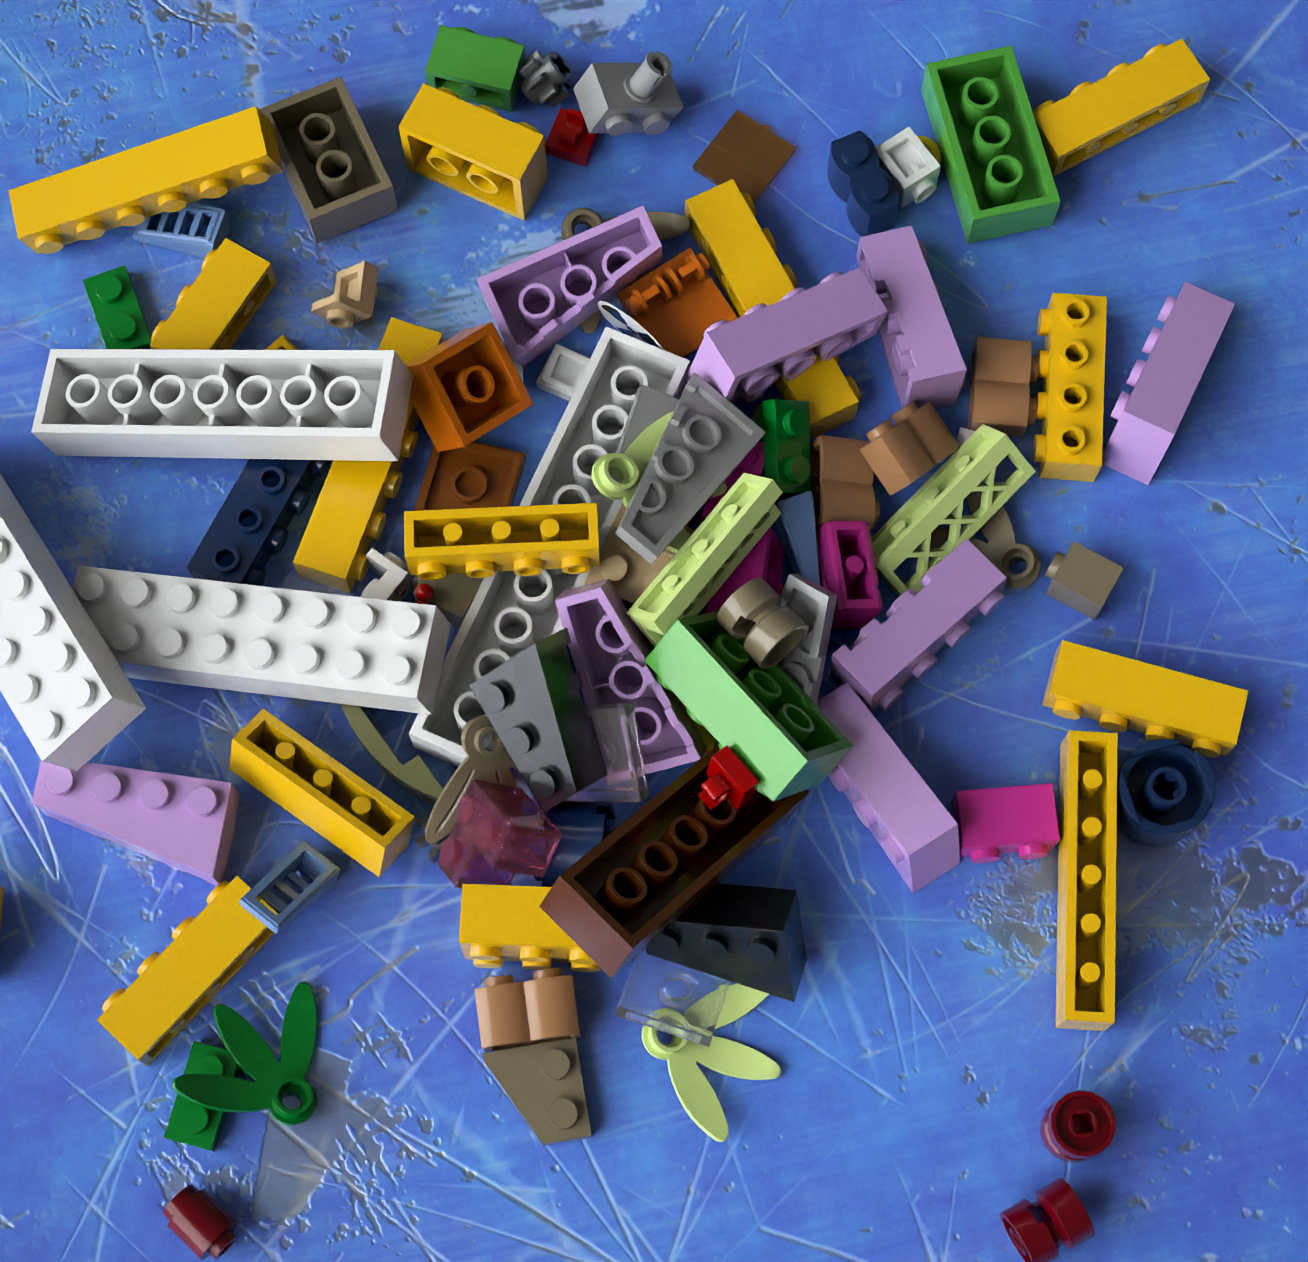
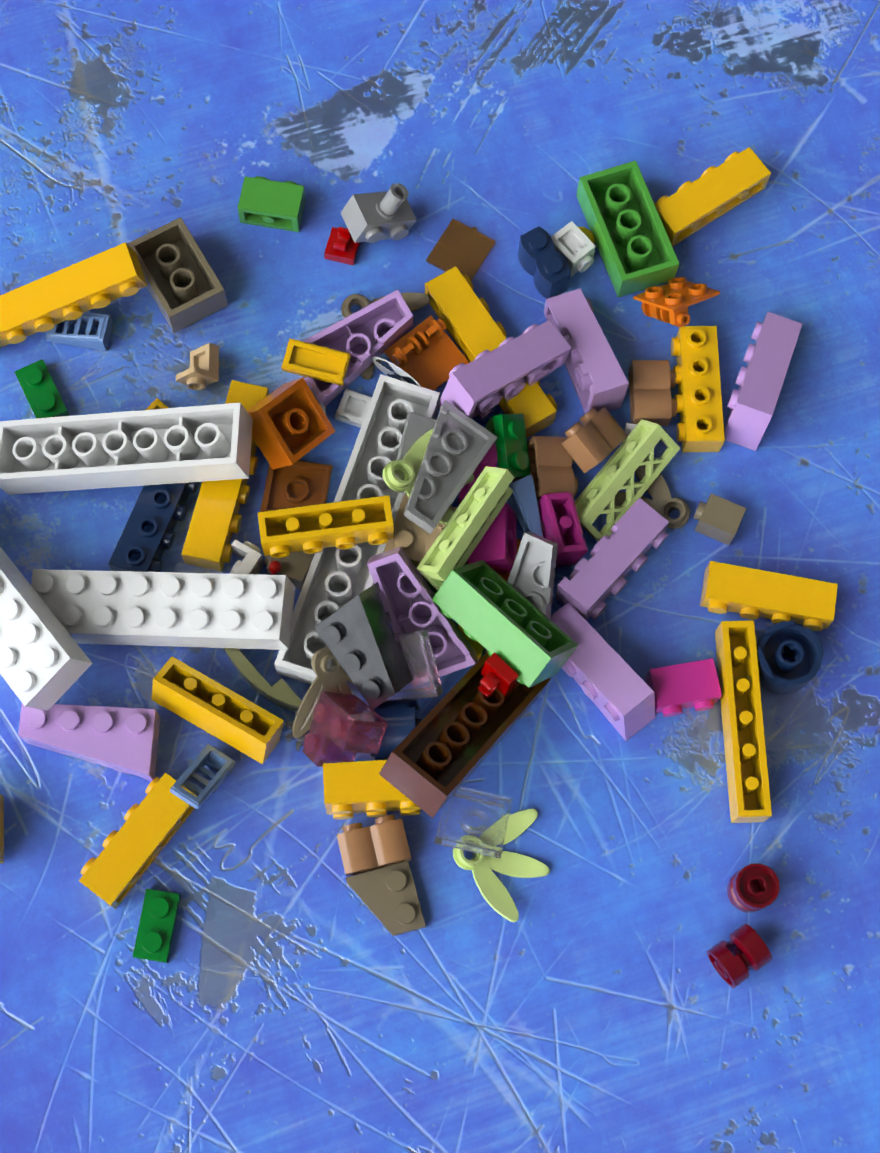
camera: 10 degrees left, 0 degrees up
yellow brick [150,238,277,350] -> none
dark red brick [162,1184,238,1260] -> none
green plant [172,981,317,1126] -> none
yellow brick [398,83,548,221] -> none
dark grey gear [519,50,573,107] -> none
black wedge [646,883,807,1002] -> none
dark tan wheel [717,577,809,670] -> none
none -> yellow tile [281,338,351,386]
none -> orange hinge [633,277,720,327]

